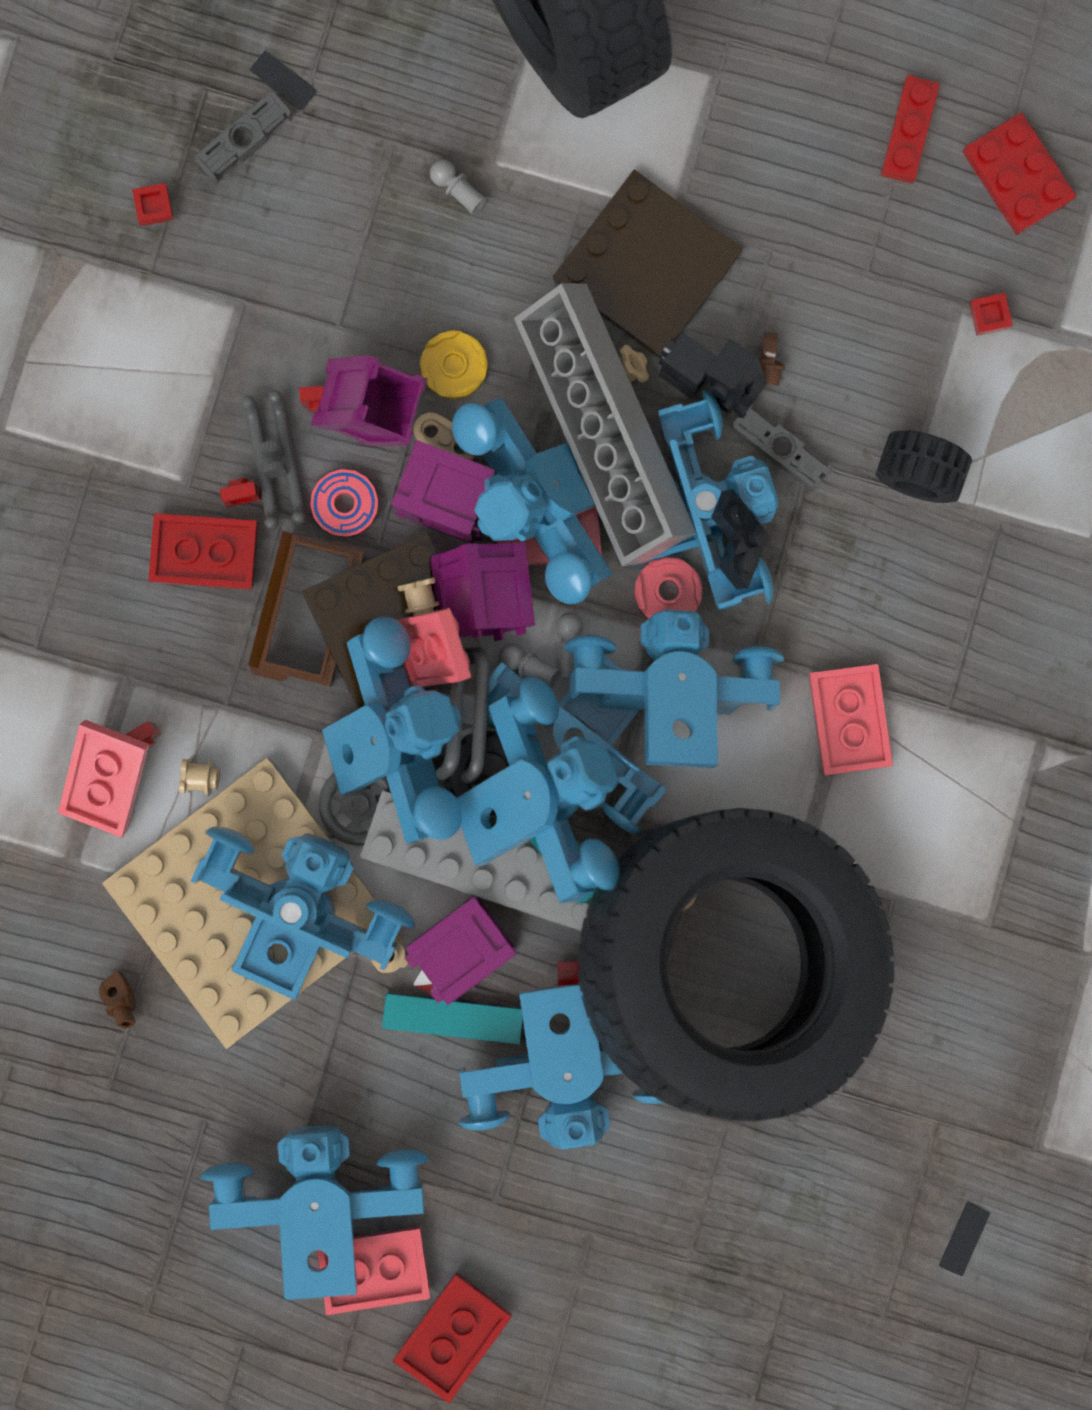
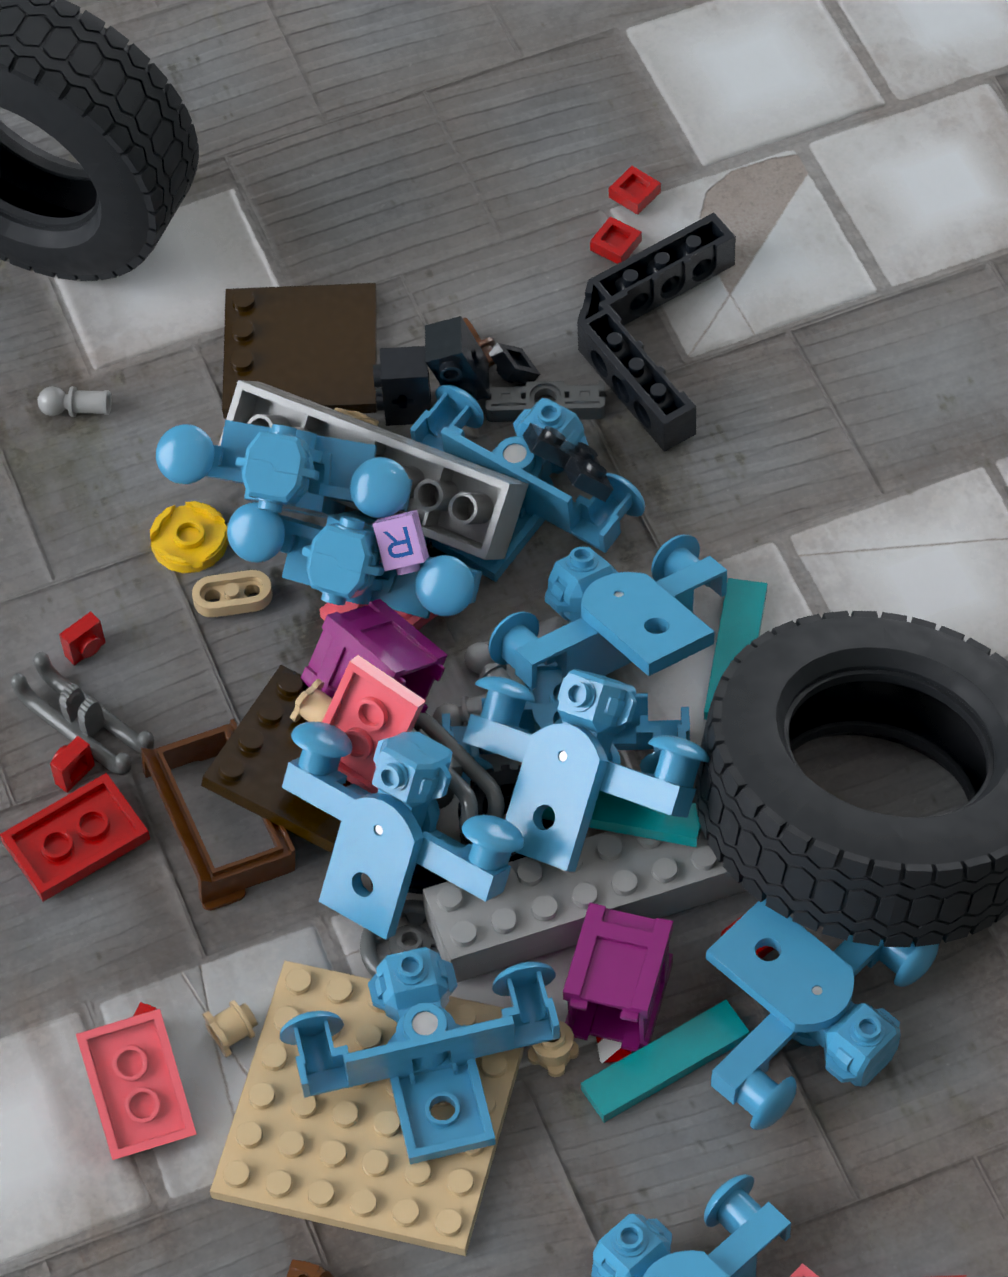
camera: 30 degrees left, 30 degrees down
coral tile [310,469,379,538] -> none
magenta container [311,355,428,447] -> none
magenta container [391,440,495,544] -> none
coral tile [634,557,703,619] -> none
coral plate [808,664,893,776] -> none
black tyre [875,430,972,503] -> none
red plate [880,75,940,184] -> none
red plate [962,112,1077,236] -> none
none -> dark azure piece [156,420,413,519]
none -> lavender brick [373,510,429,575]
none -> black plate [488,343,541,384]
none -> black brick [577,212,736,452]
none -> red plate [590,216,642,264]
none -> teal tile [704,578,768,720]

